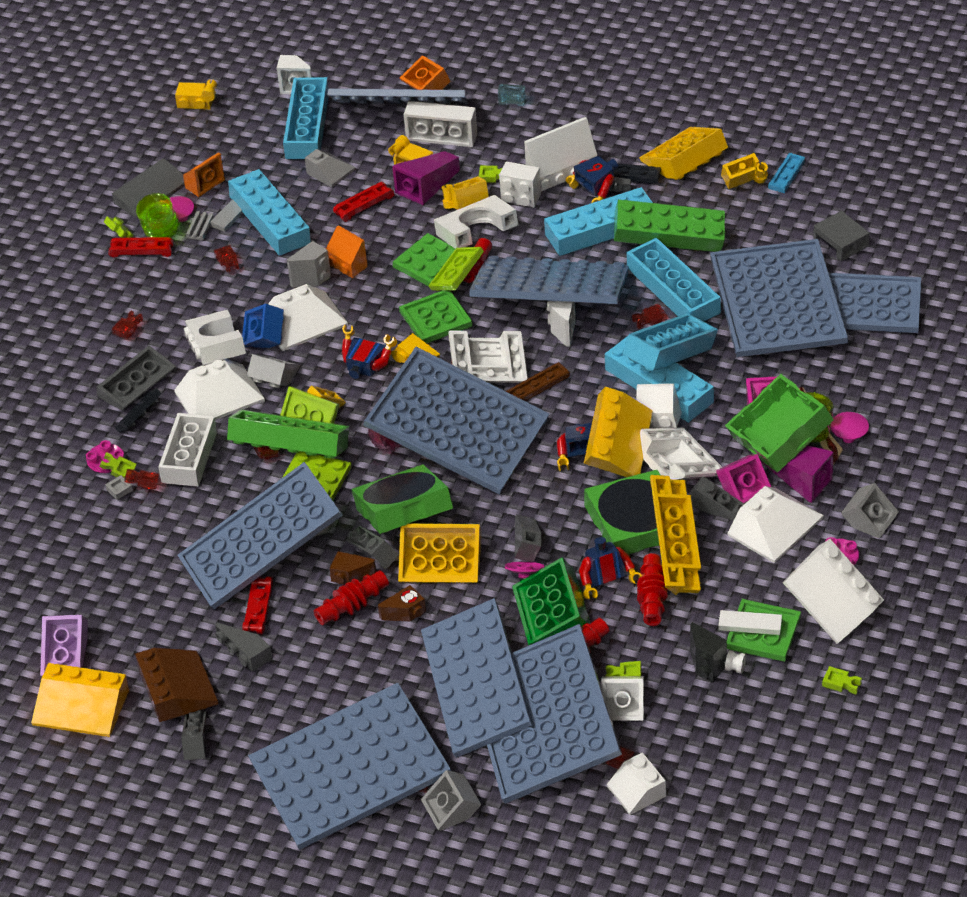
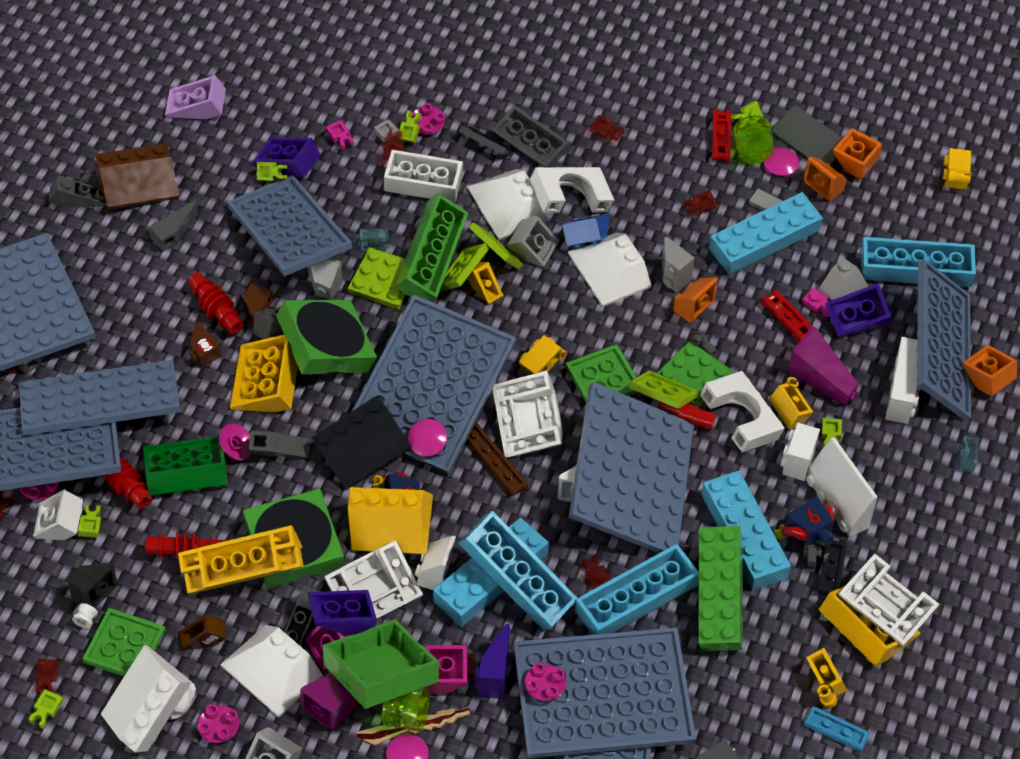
camera: 85 degrees right, 10 degrees up
yellow slope [31,663,129,737] -> none
light grey tile [186,211,214,240] -> none
red plate [242,577,273,634] -> none
white slope [277,55,312,94] -> none
torso [342,325,397,379] -> none
yellow hinge [388,135,433,165] -> none
torso [579,537,642,599] -> none
white tile [719,610,782,635] -> none
none -> clear red plate [35,659,60,694]
none -> reddish brown slope [179,614,226,651]
none -> dark purple slope [253,138,321,178]
none -> lime plate [257,162,287,181]
none -> dark purple slope [308,590,377,636]
none -> black slope [311,395,412,490]
none -> dark pink plate [326,120,354,150]
none -> clear light blue piece [360,228,389,250]
none -> dark pink dish [408,419,447,457]
none -> lime tile [469,222,523,270]
none -> dark purple slope [475,624,510,699]
none -> dark pink dish [524,663,566,701]
none -> dark grey arm [692,333,717,357]
none -> dark pink plate [802,287,830,318]
none -> dark purple slope [825,283,894,338]
none -> orange slope [833,128,882,180]
none -> white slope [838,554,939,646]

